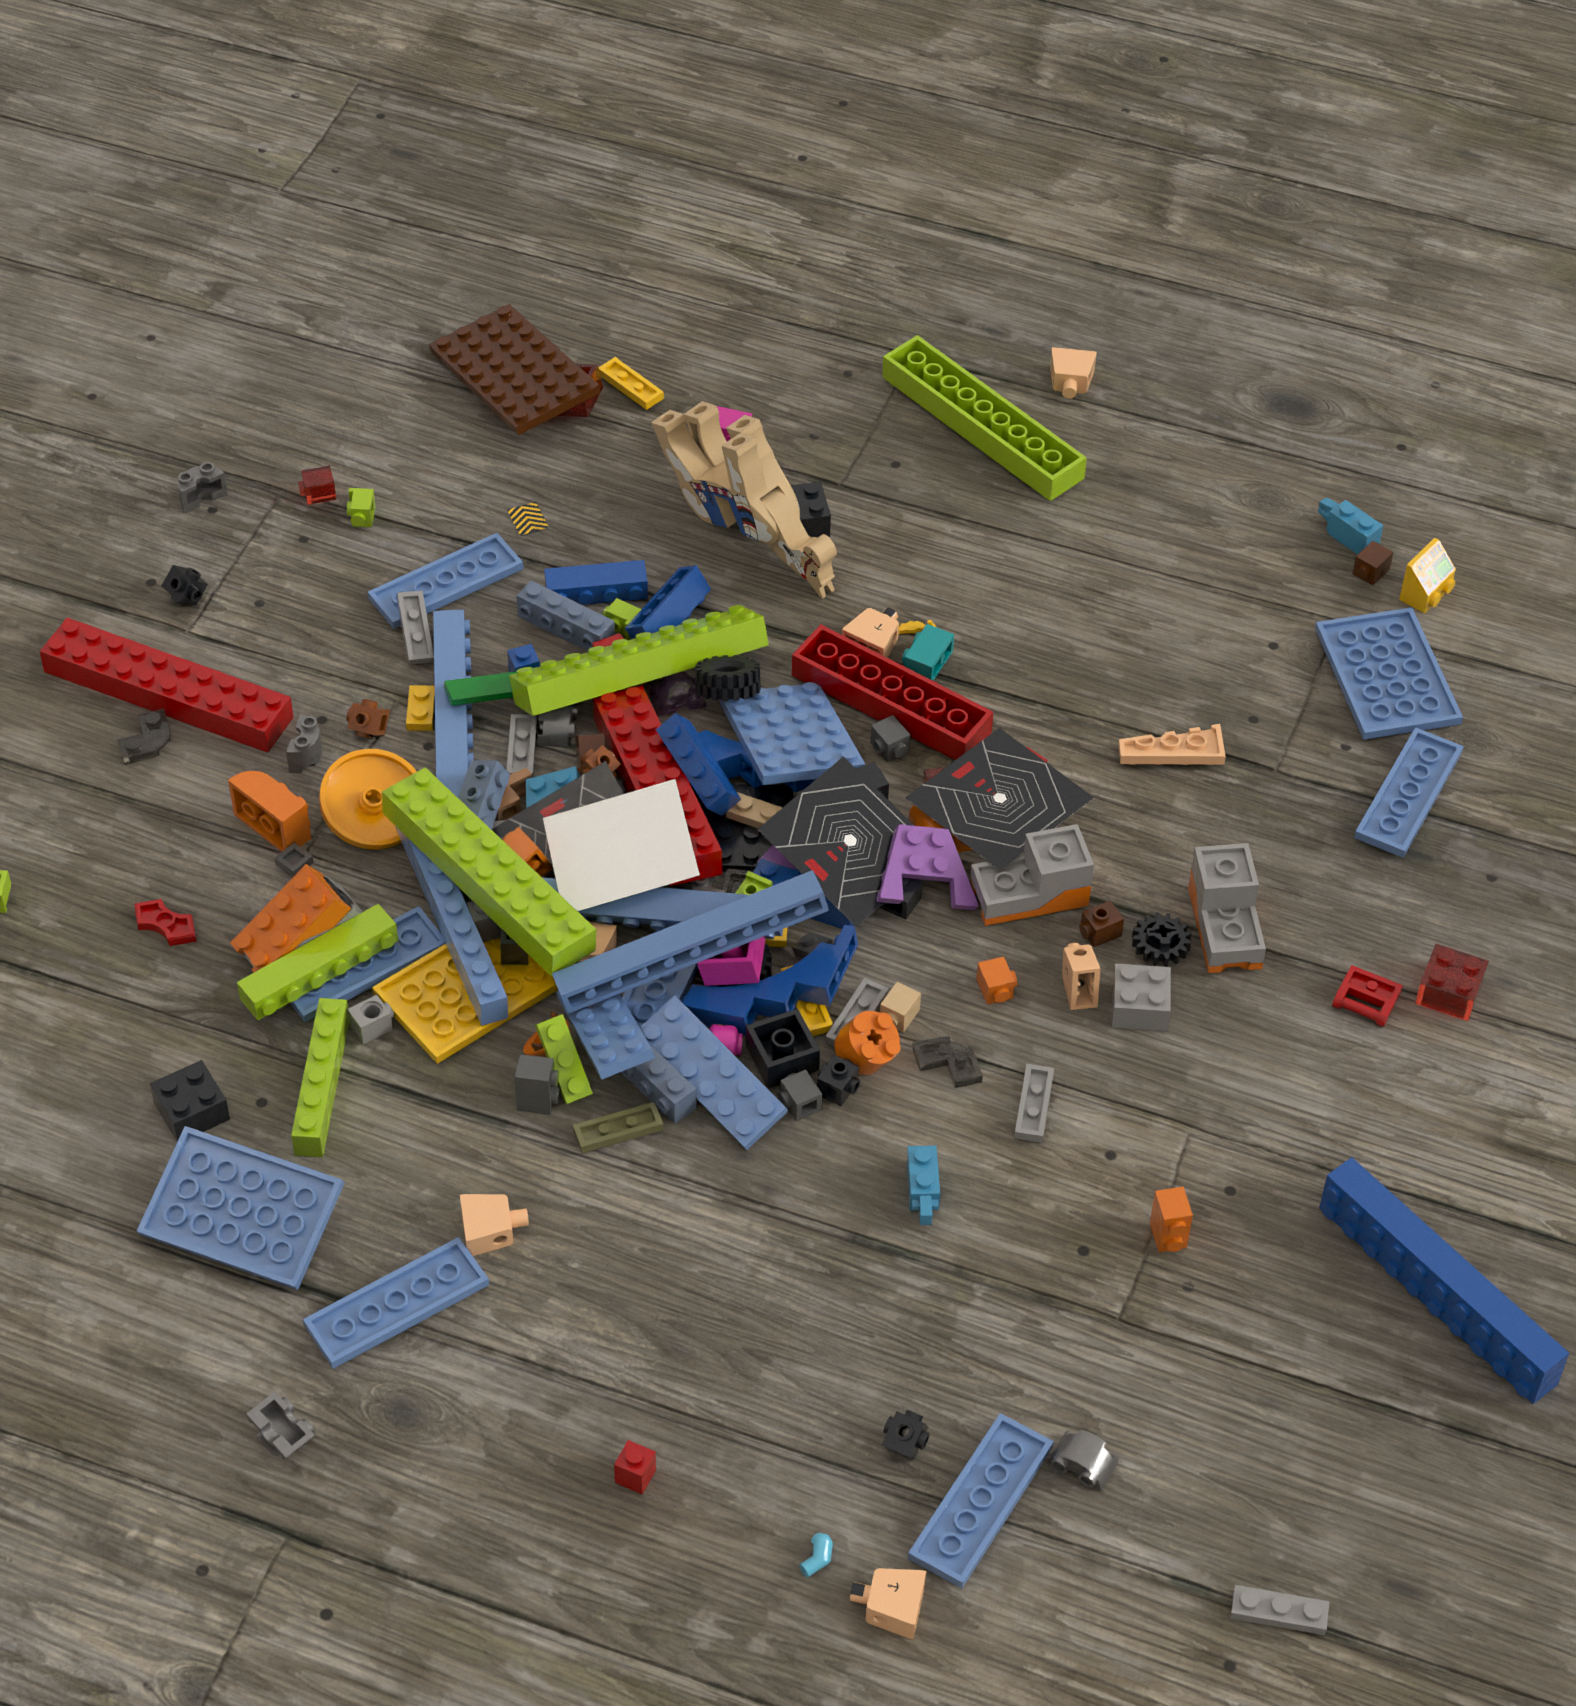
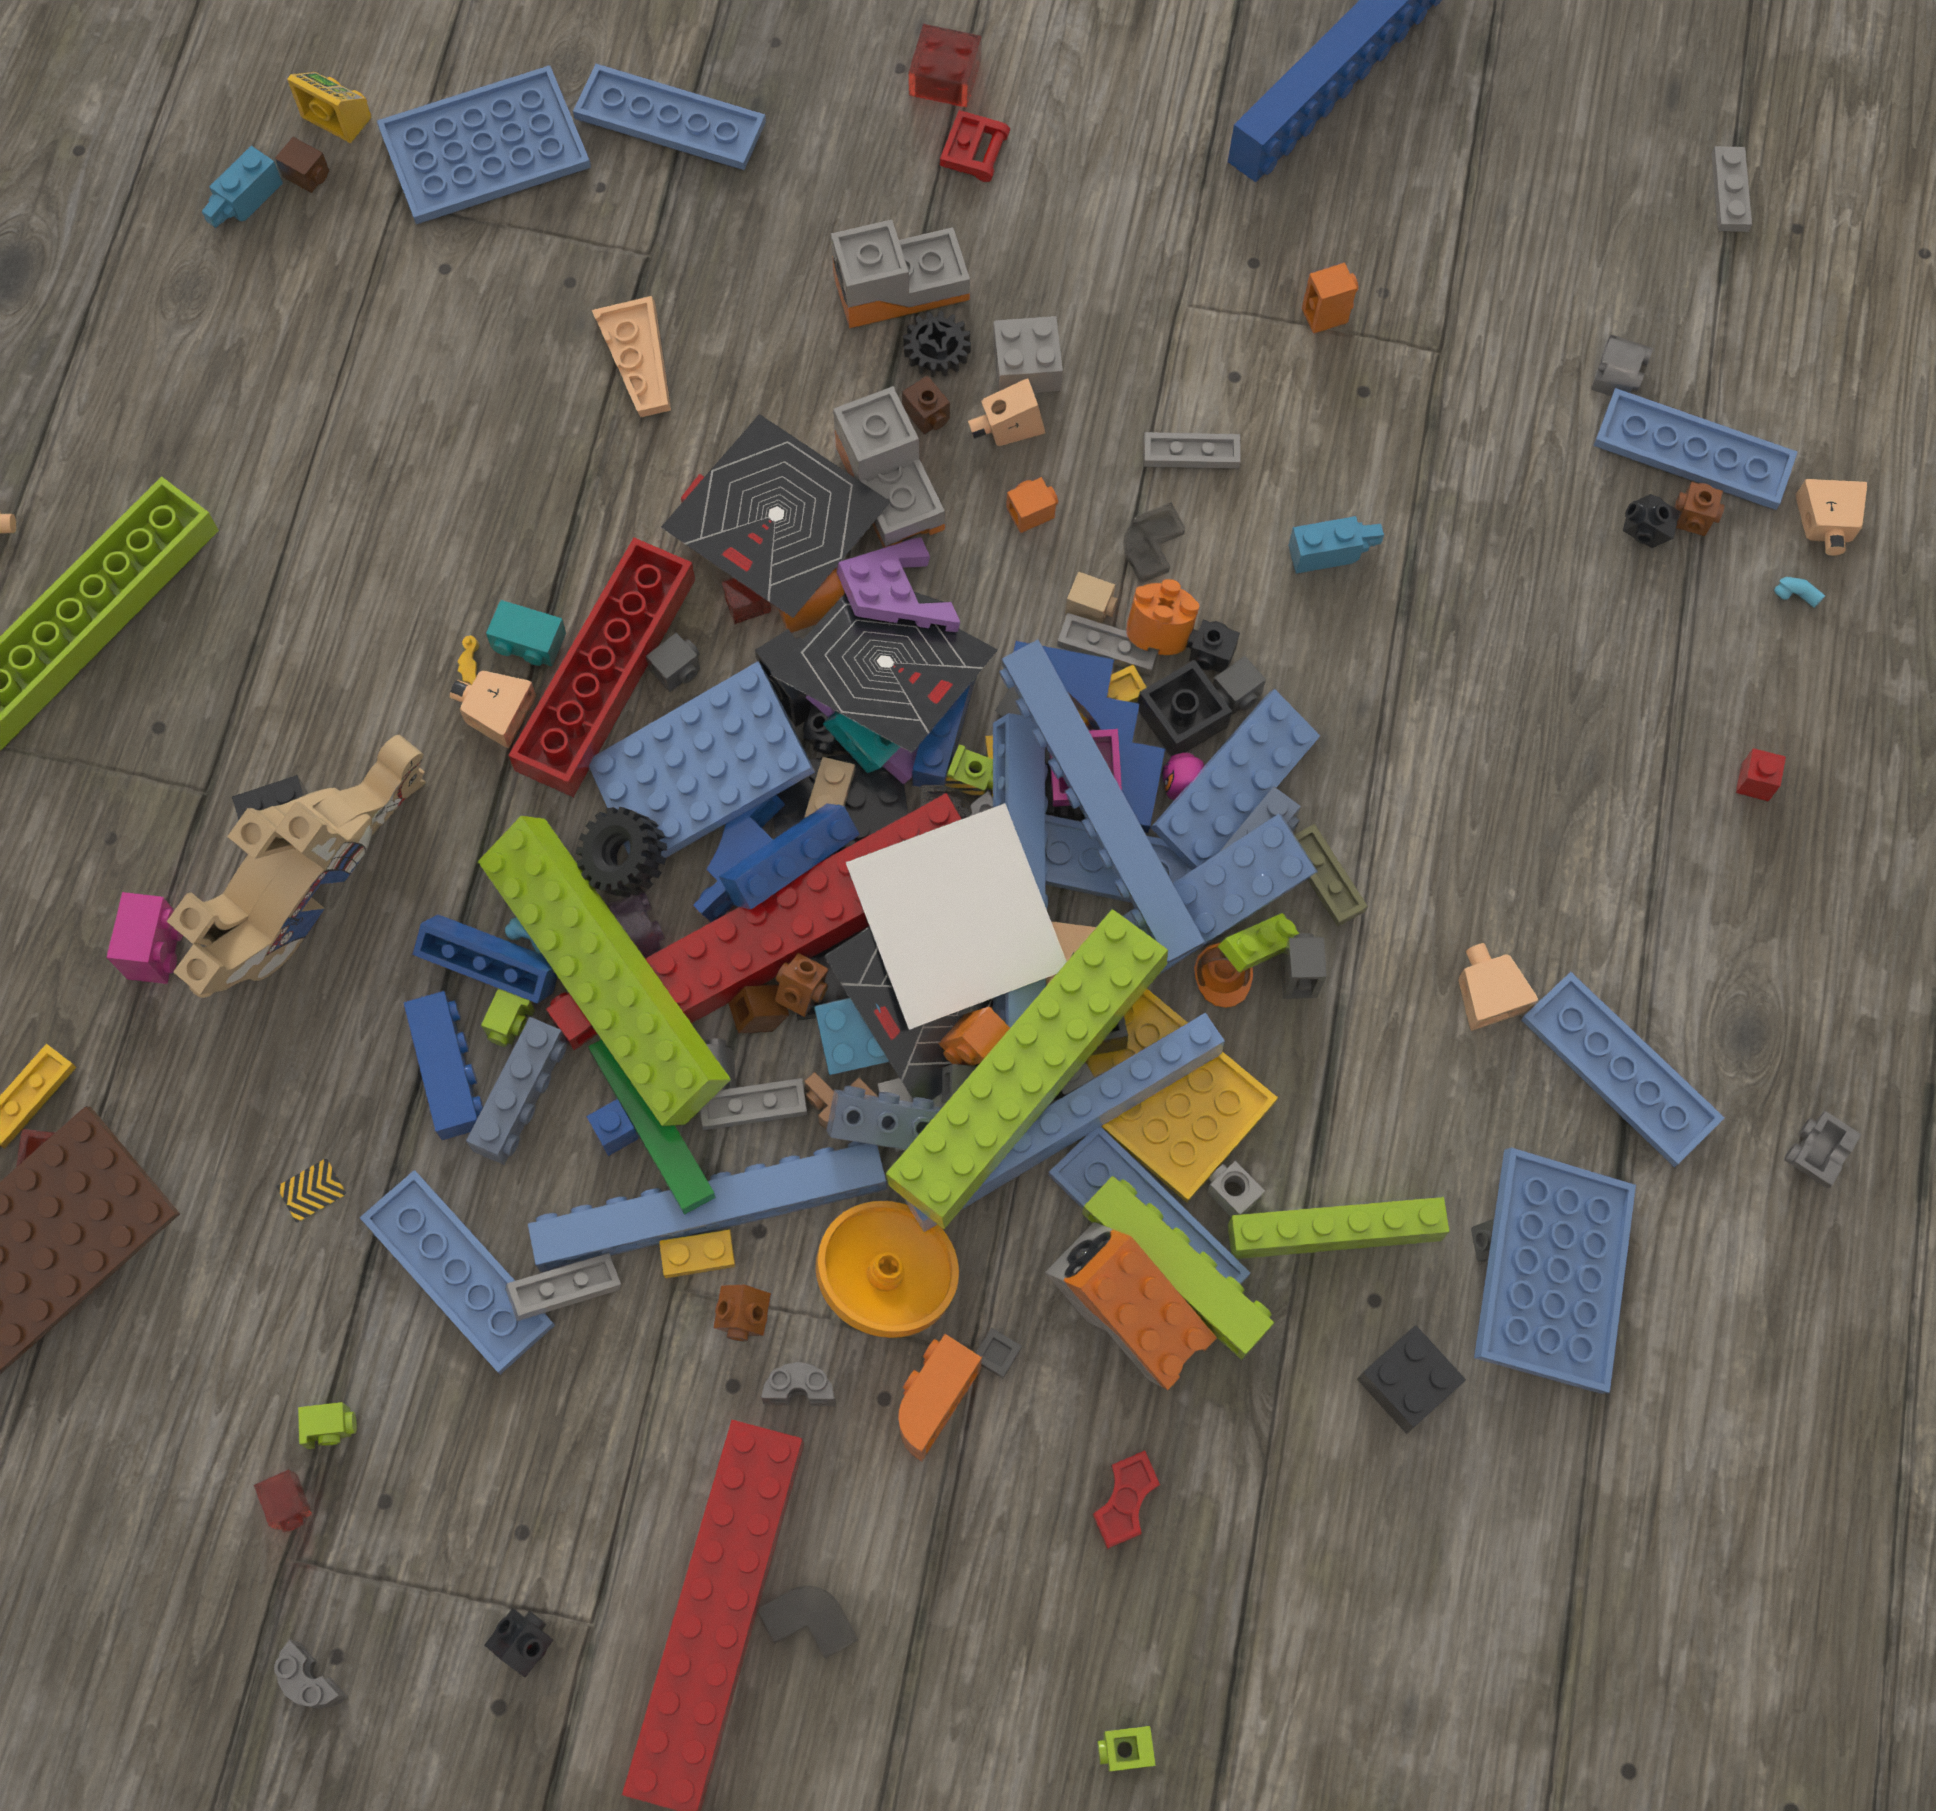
camera: 100 degrees left, 20 degrees up
none -> dark orange brick [1674,482,1725,536]

